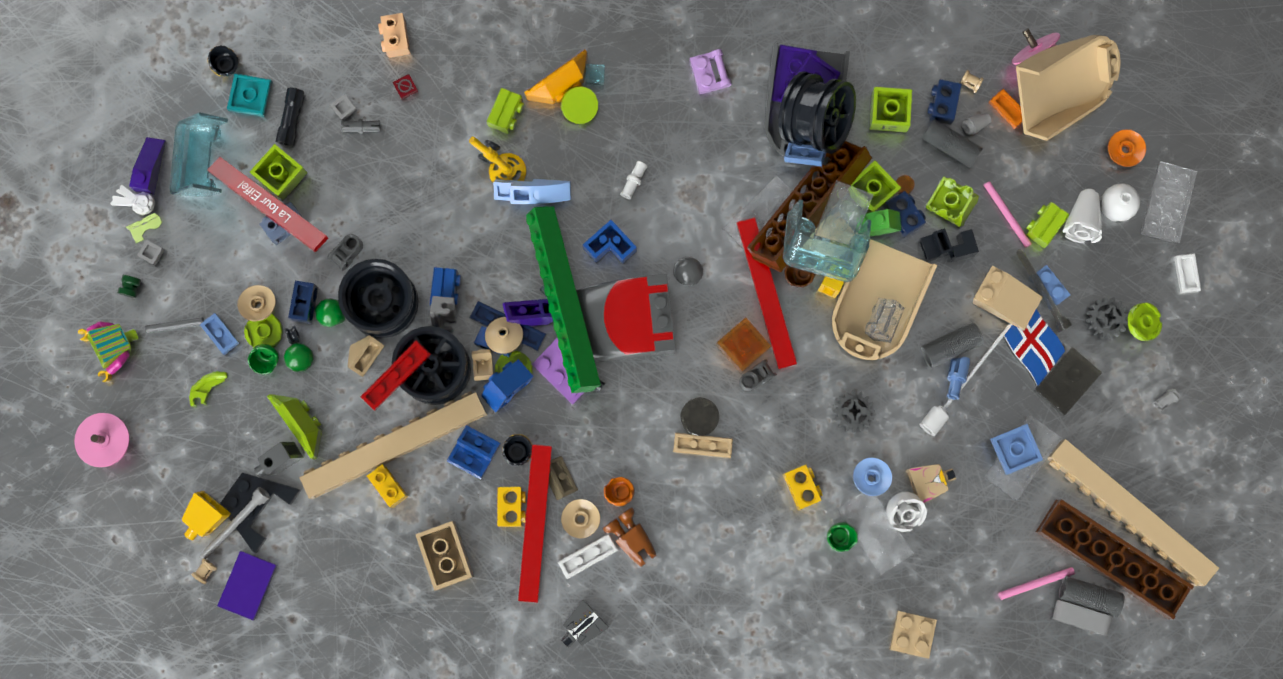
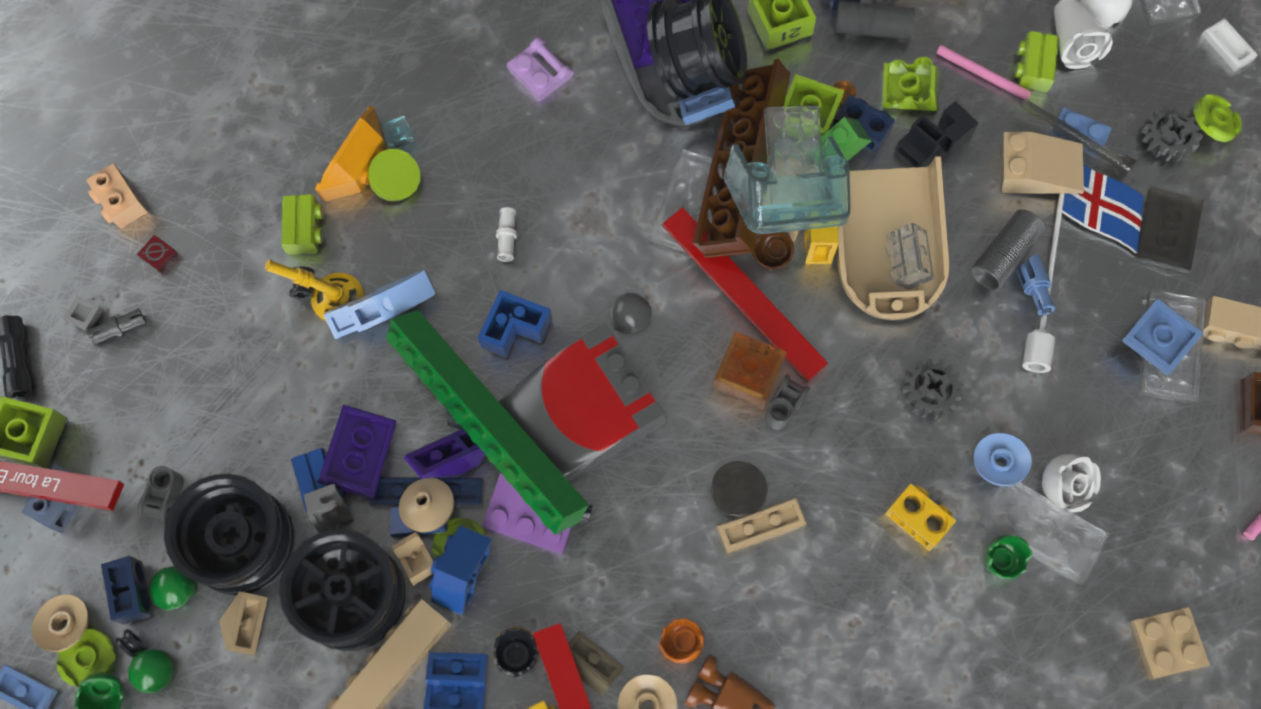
camera: 25 degrees left, 10 degrees down
red tile [360,340,431,411] -> none
tan torso [906,464,956,503] -> none
none -> dark purple tile [318,404,397,499]

